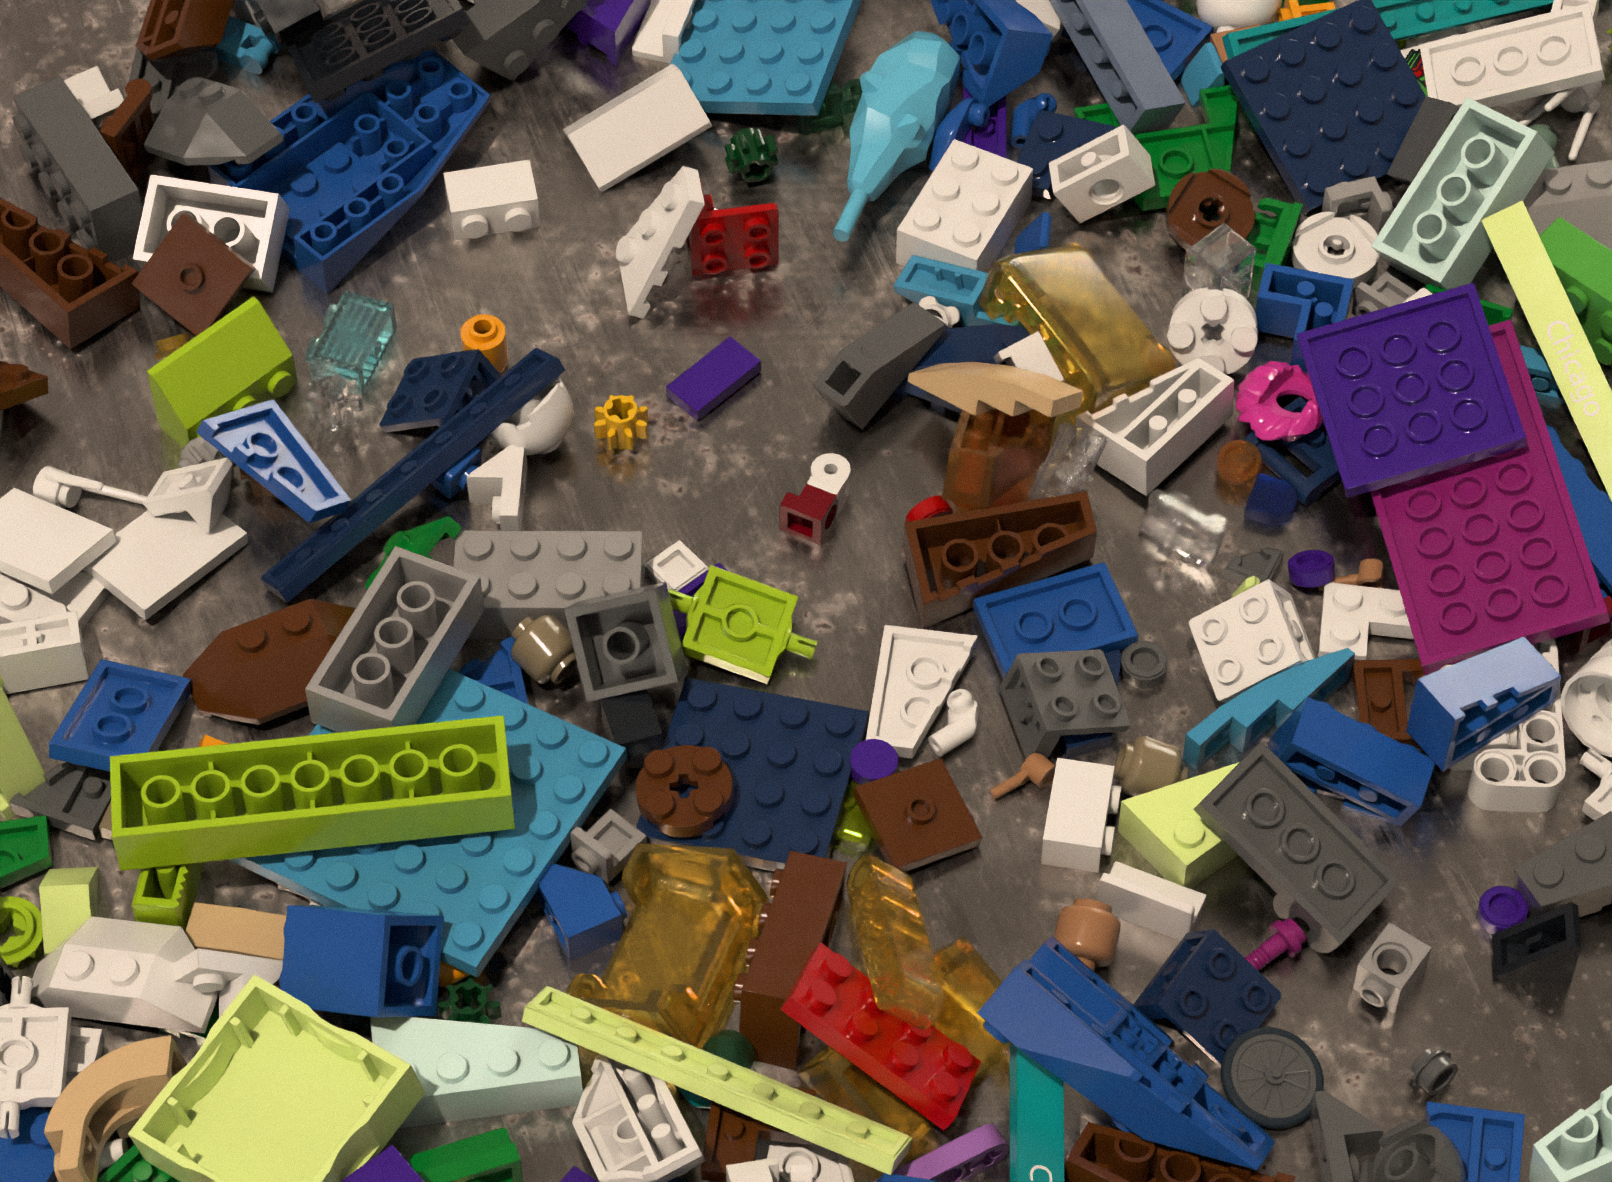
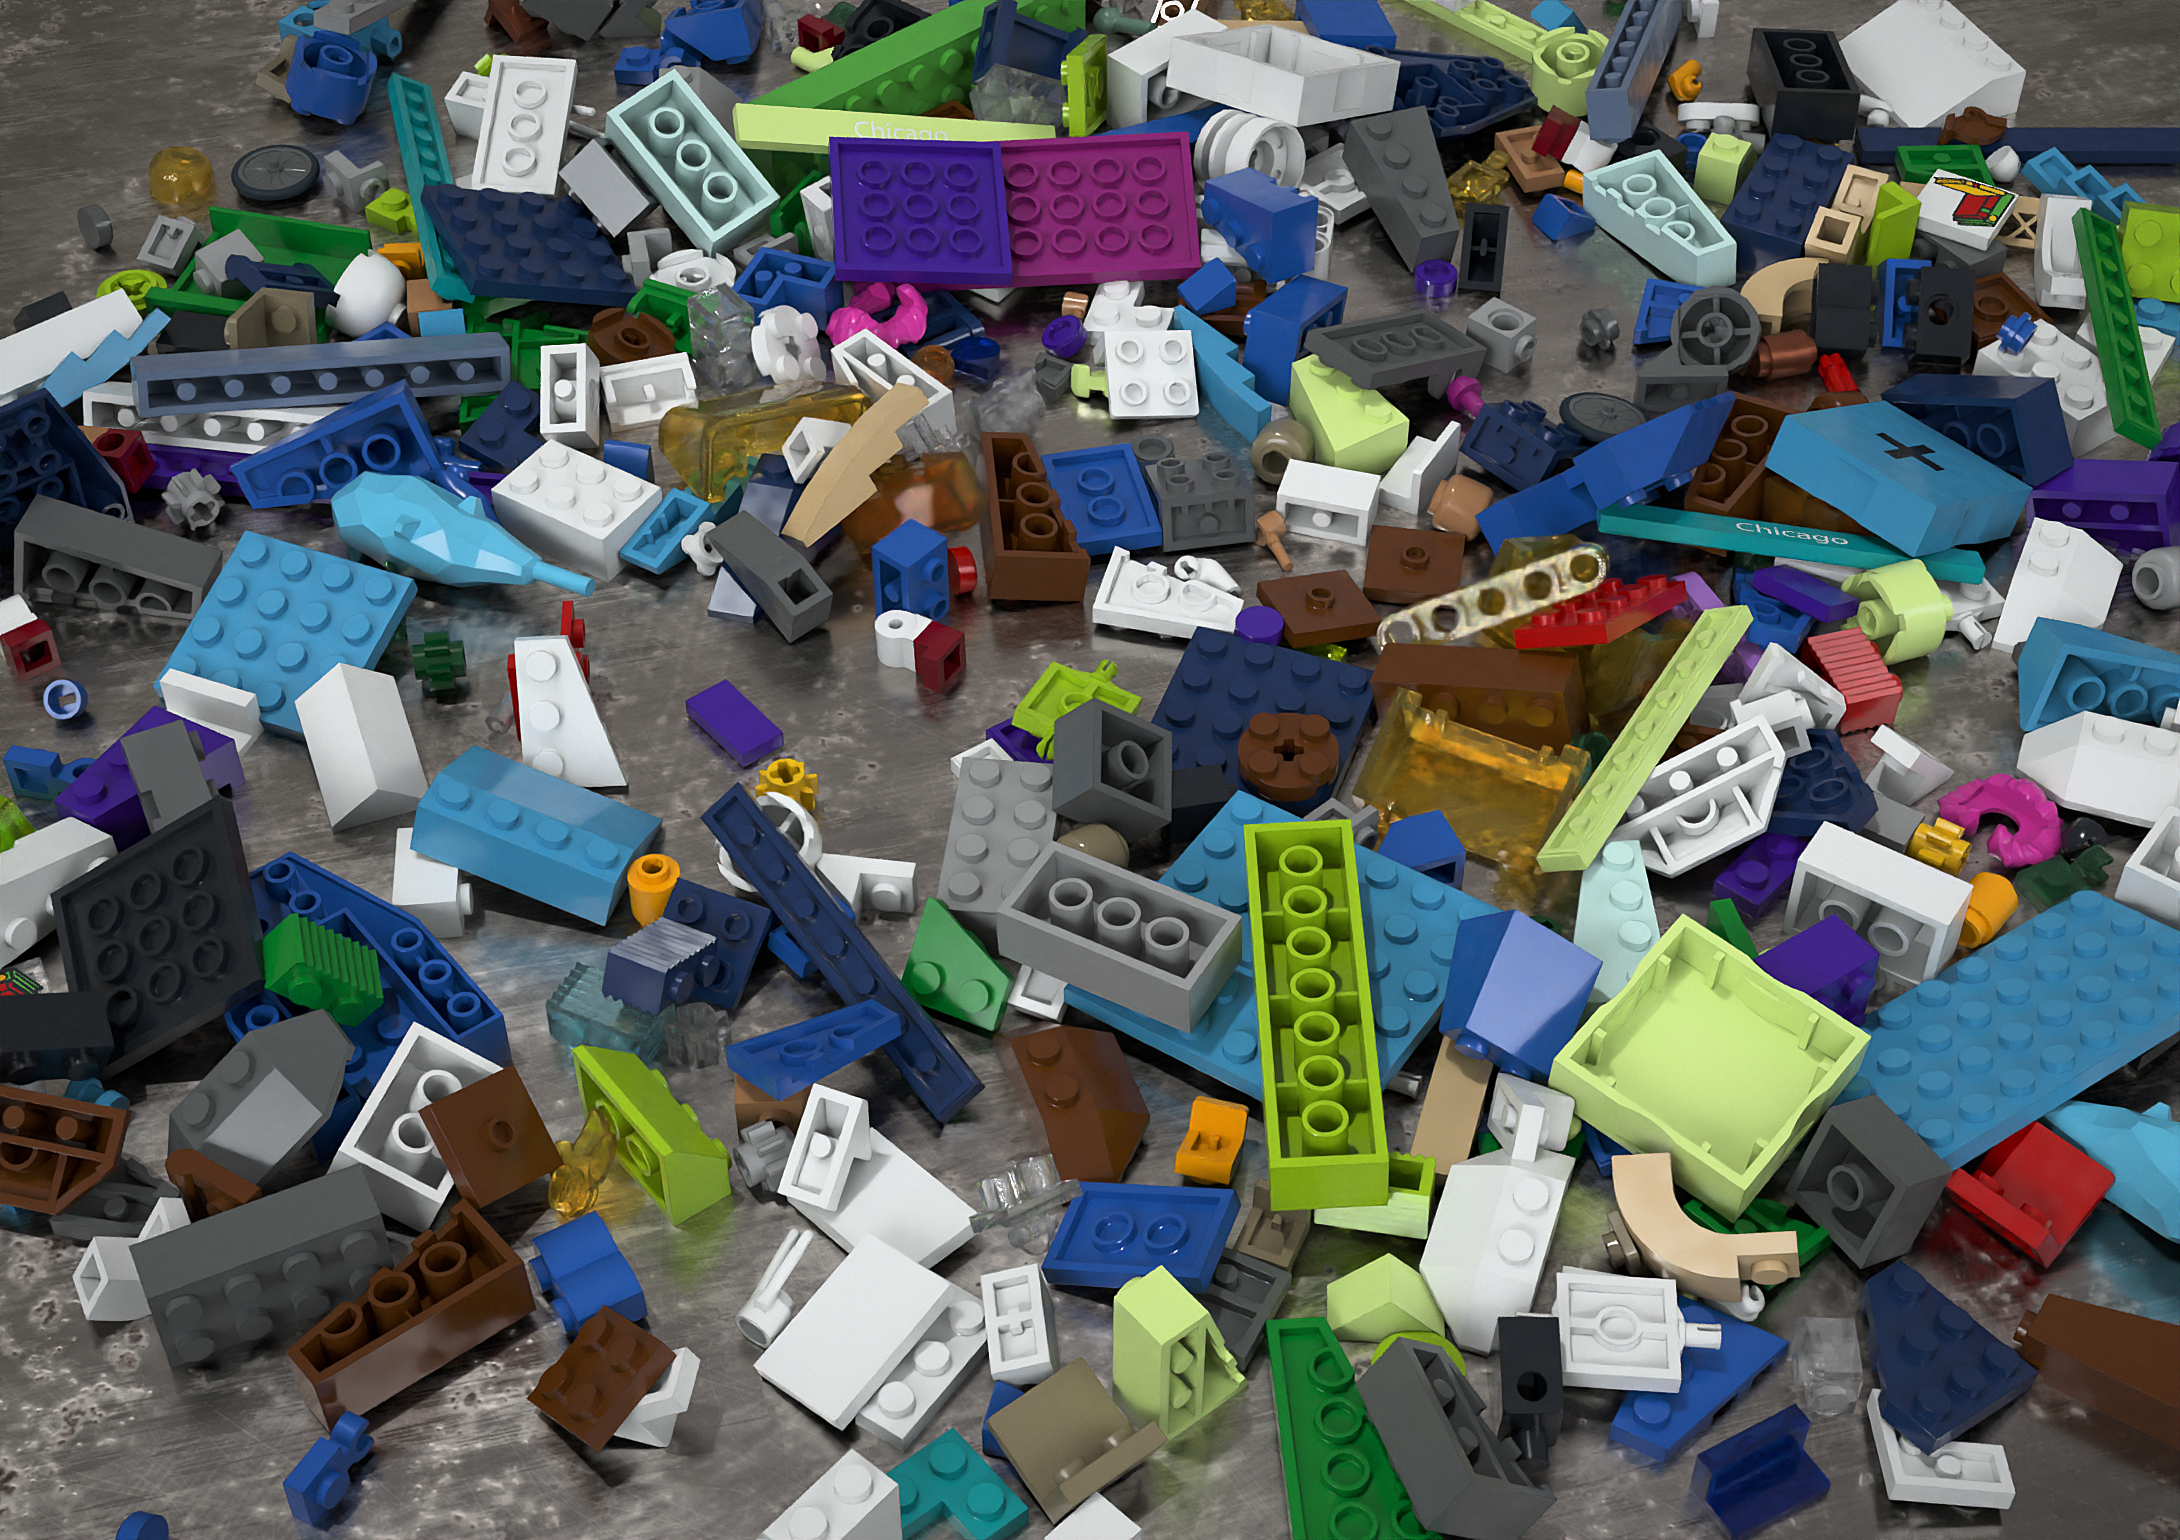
camera: 85 degrees left, 10 degrees down
none -> green brick [262,913,384,1028]
none -> dark azure slope [410,745,663,926]
none -> blue brick [528,1210,648,1336]
none -> white hinge [600,352,700,433]
none -> dark blue brick [601,916,720,1016]
none -> blue brick [872,518,950,622]
none -> clear hips [969,1153,1083,1256]
none -> blue slope [1177,257,1236,317]
none -> reddish brown plate [1363,525,1466,609]

